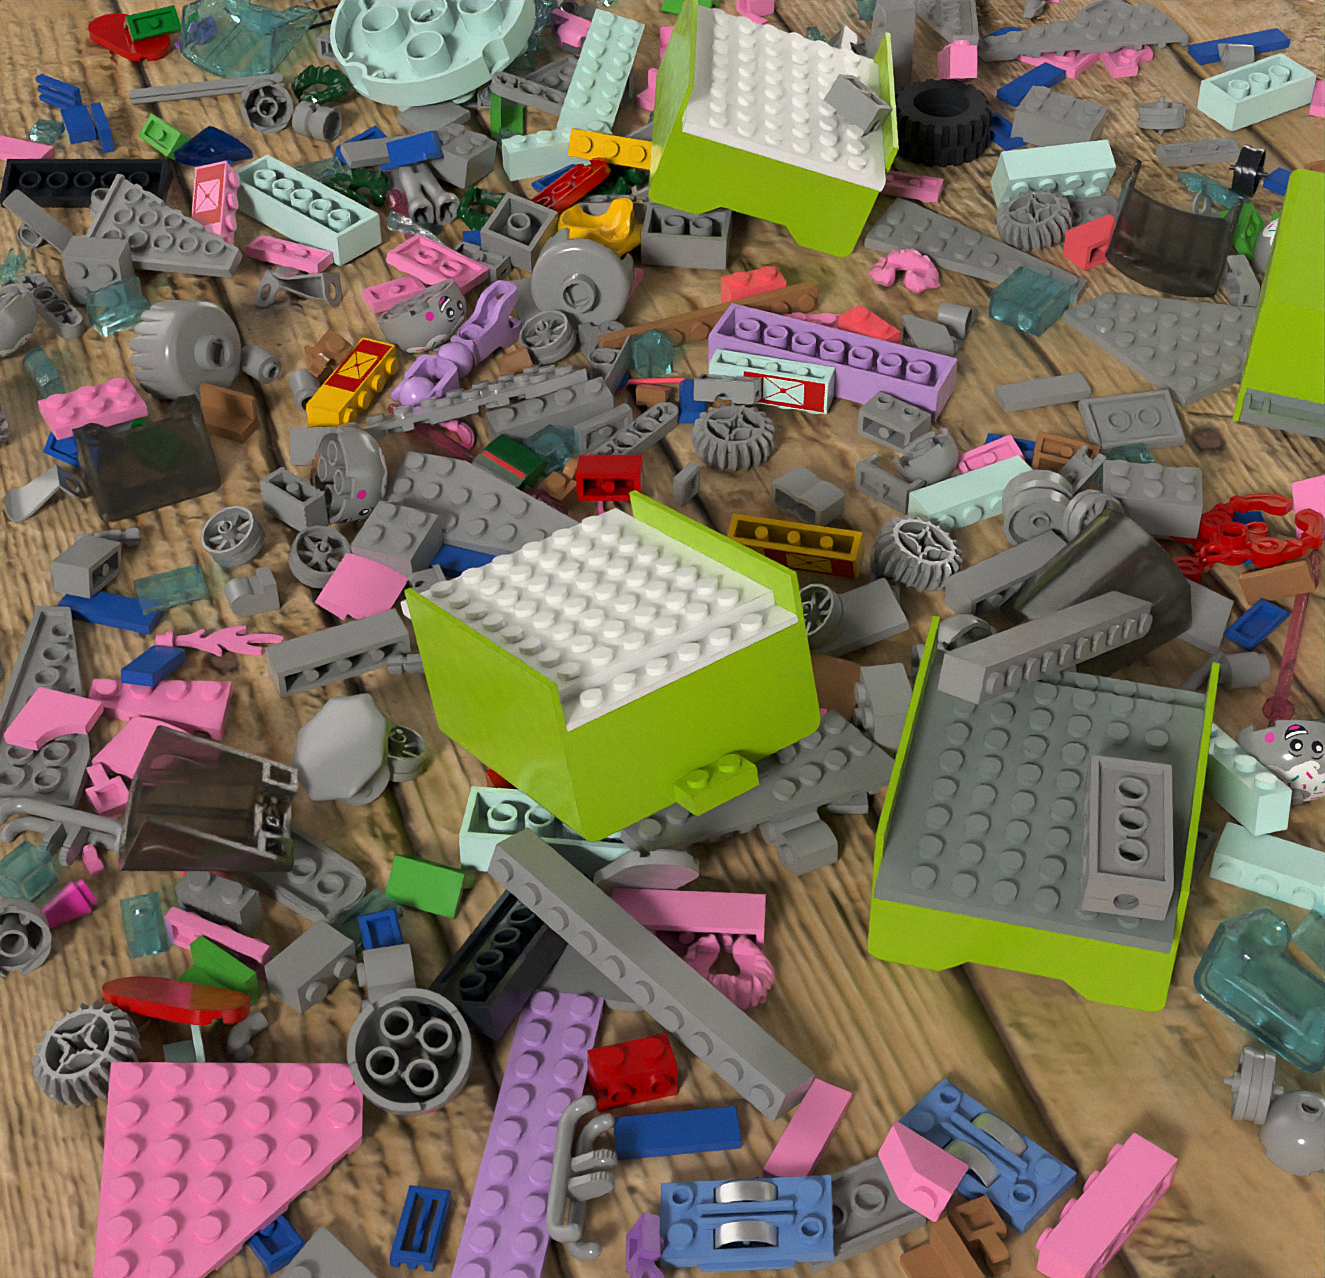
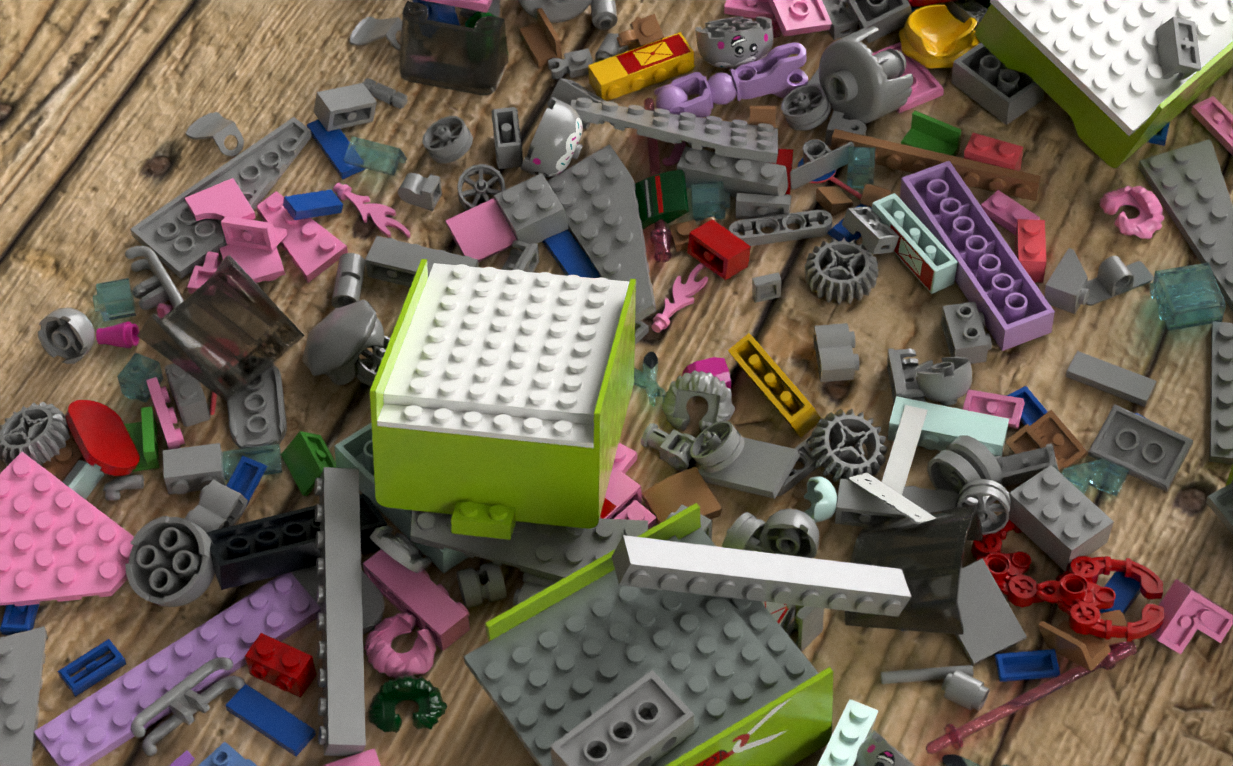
camera: 45 degrees right, 10 degrees up
none -> bright pink panel [221,216,287,251]
none -> light grey pin [331,253,366,309]
none -> dark green piece [368,675,447,733]
none -> light grey wheel [456,562,507,609]
none -> light grey plate [548,48,594,79]
none -> light aqua hair [804,476,838,523]
none -> white sticker [849,472,936,524]
none -> medium nougat slope [860,183,891,207]
none -> white sticker [882,405,928,495]
none -> bright green panel [901,110,961,156]

